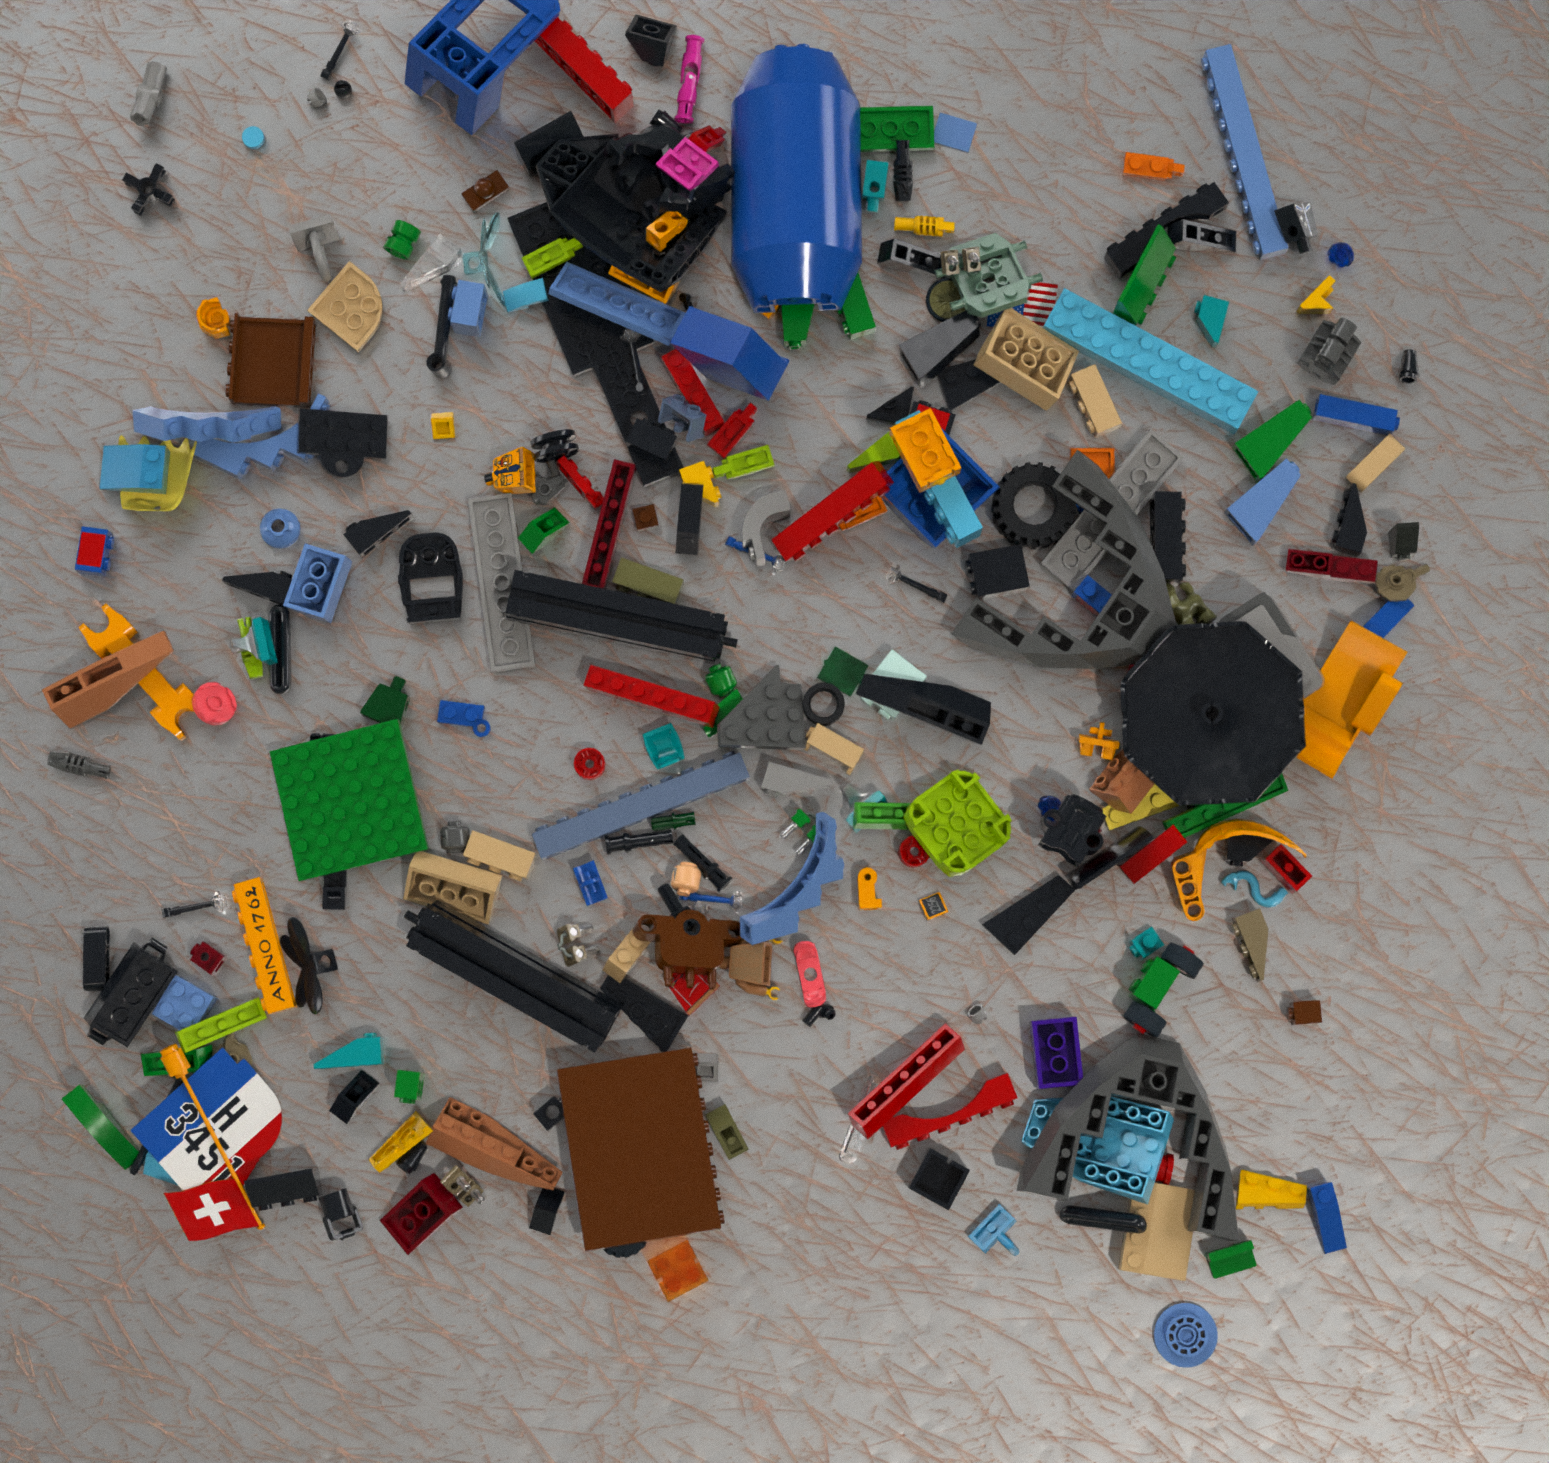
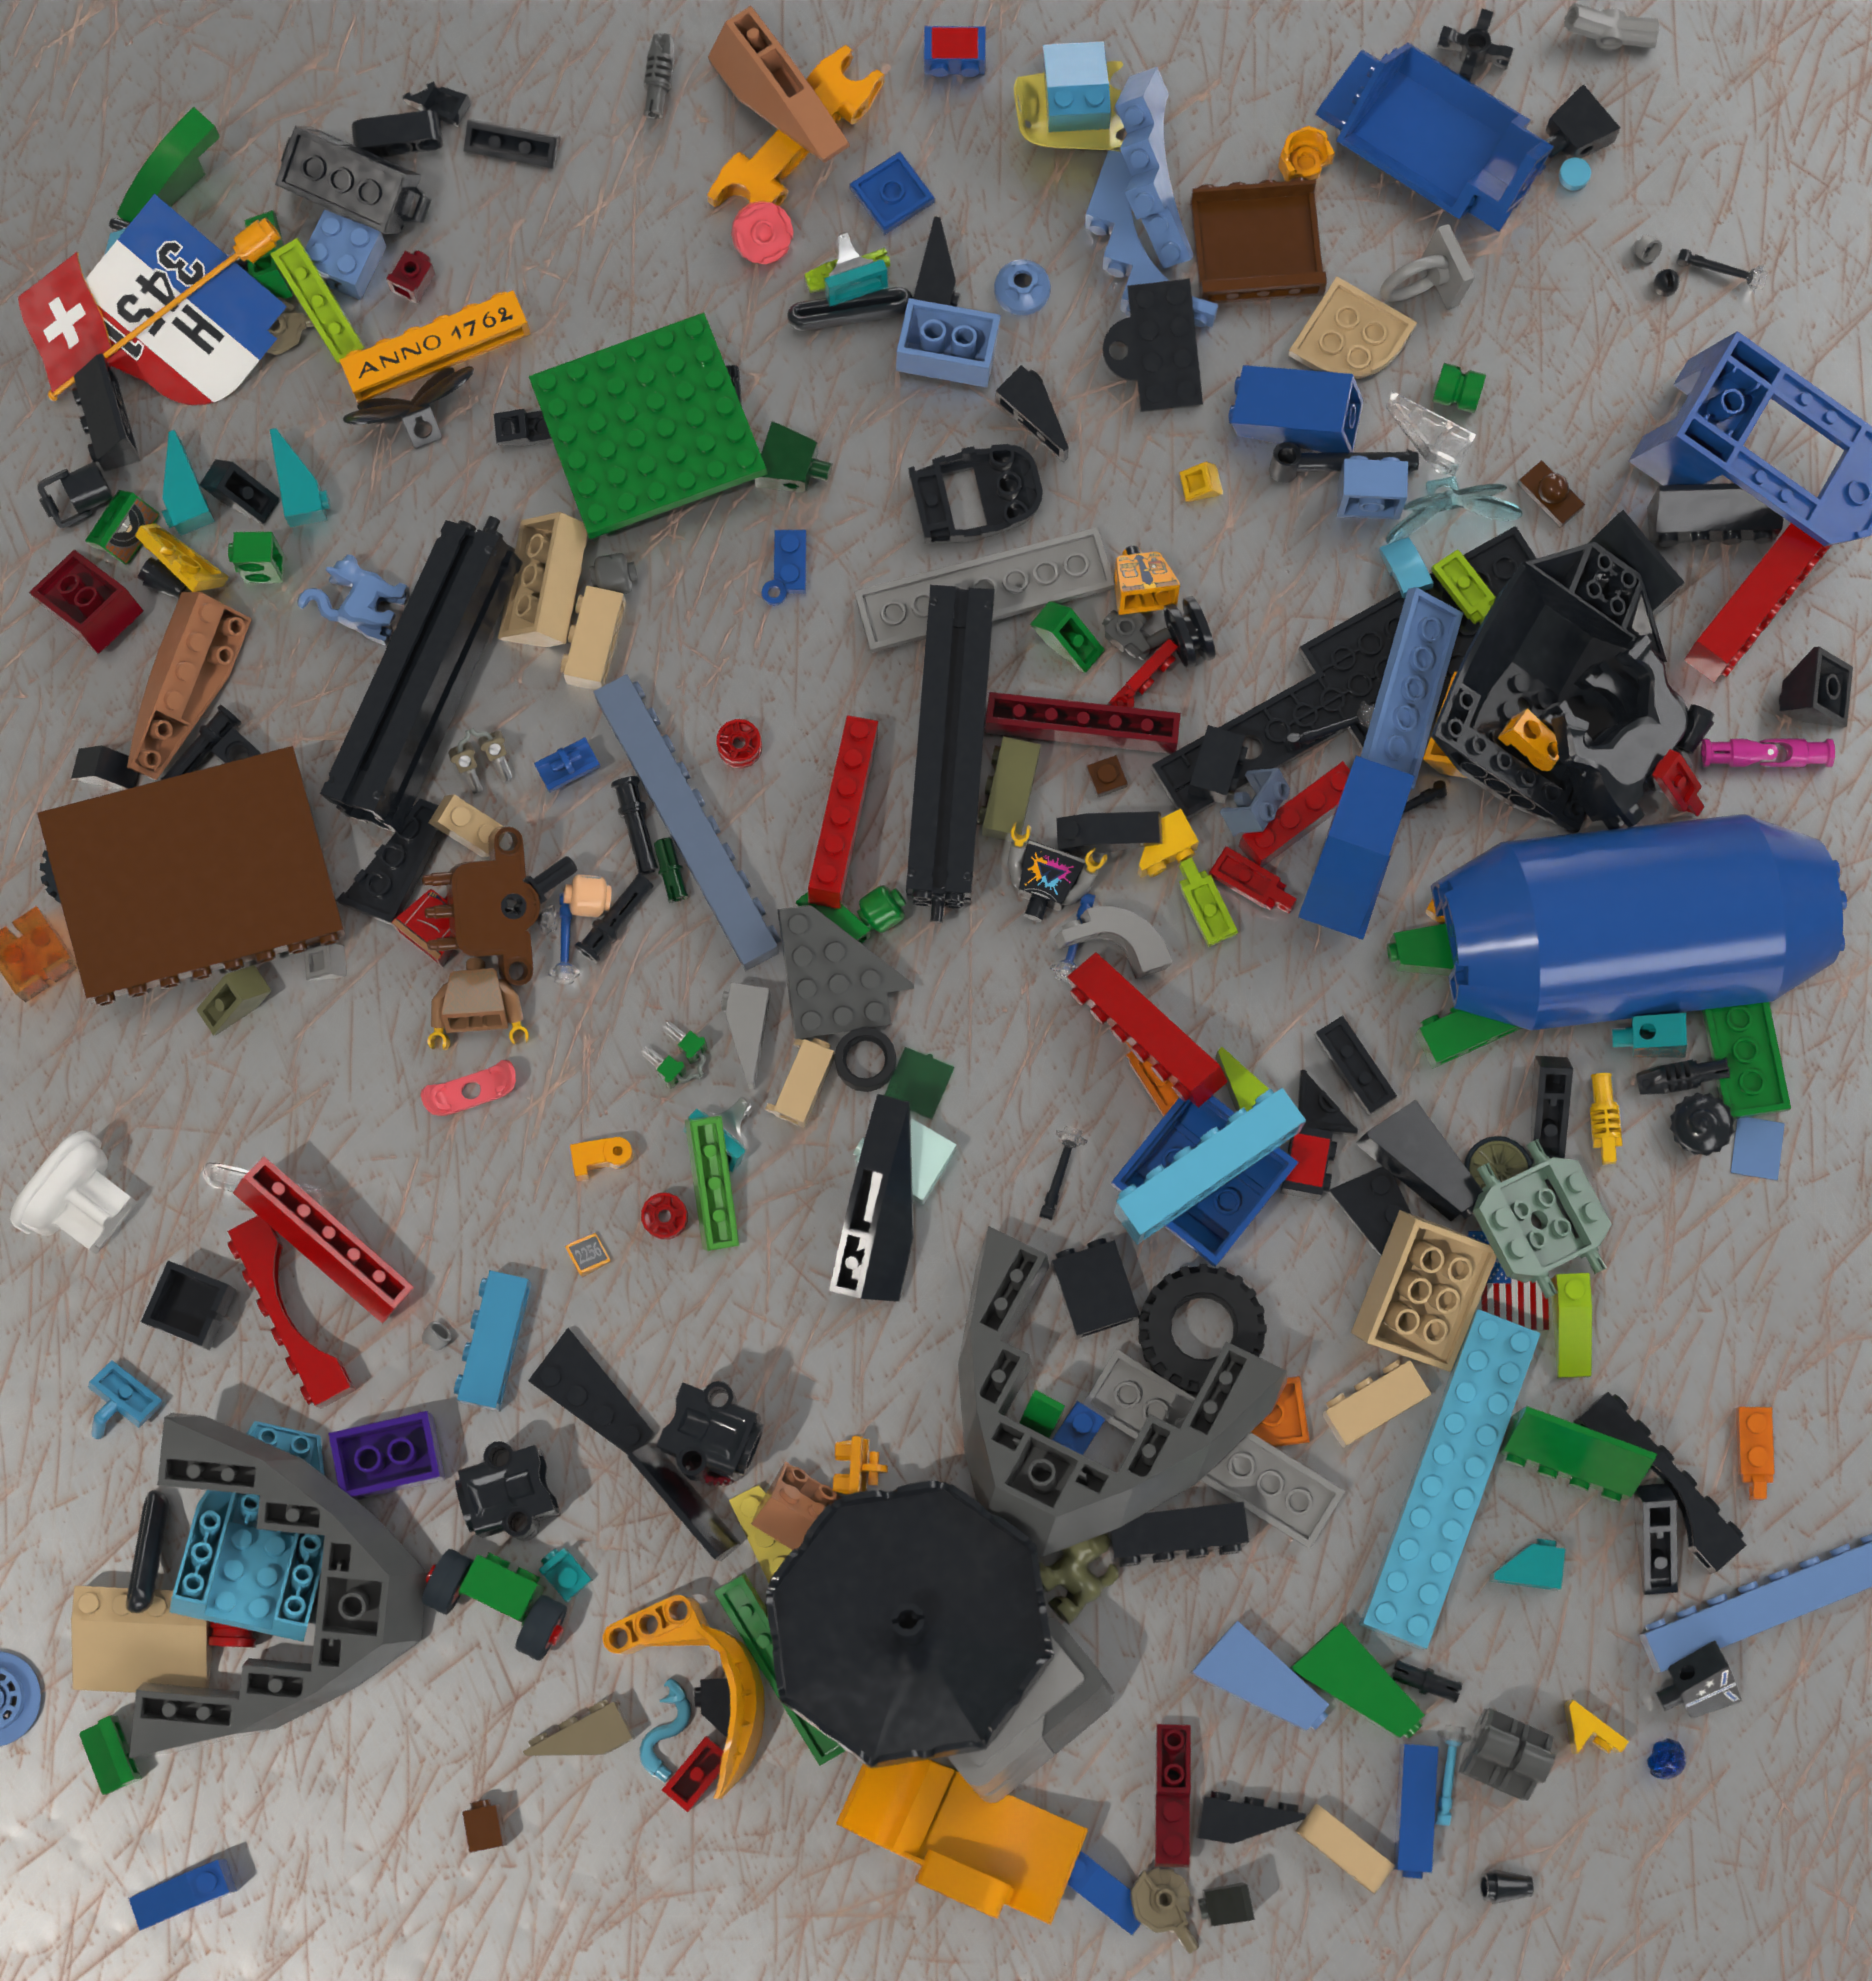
camera: 85 degrees right, 5 degrees down
black piece [161,891,227,918] -> none
dark tan piece [440,1165,485,1207] -> none
teal piece [643,723,685,770] -> none
dark pink slope [656,137,719,191] -> none
medium blue arch [740,812,844,945] -> none
black arm [802,1004,836,1027] -> none
light orange piece [889,408,961,493] -> none
lime plate [903,769,1012,877] -> none
dark tan piece [940,247,981,275] -> none
clear blue plate [1037,795,1061,822] -> none
red slope [1120,824,1187,884] -> none
yellow wing [1235,1169,1307,1210] -> none
none -> white piece [9,1131,138,1254]
none -> panel [85,490,159,565]
none -> black pin [160,704,242,780]
none -> teal slope [162,429,215,536]
none -> medium blue animal [297,555,410,646]
none -> black slope [403,82,472,127]
none -> dark azure brick [454,1270,532,1412]
none -> black piece [455,1441,561,1541]
none -> black slope [463,119,561,169]
none -> blue tile [849,151,935,235]
none -> torso [1007,822,1107,922]
none -> green slope [1019,1390,1065,1439]
none -> blue slope [1229,365,1364,453]
none -> blue panel [1315,43,1554,232]
none -> black plate [1315,1015,1397,1115]
none -> black pin [1391,1659,1462,1703]
none -> medium azure piece [1435,1724,1472,1826]
none -> black torso [1545,84,1621,159]
none -> lime slope [1551,1273,1592,1378]
none -> black slope [1647,483,1784,547]
none -> black piece [1670,1092,1735,1156]

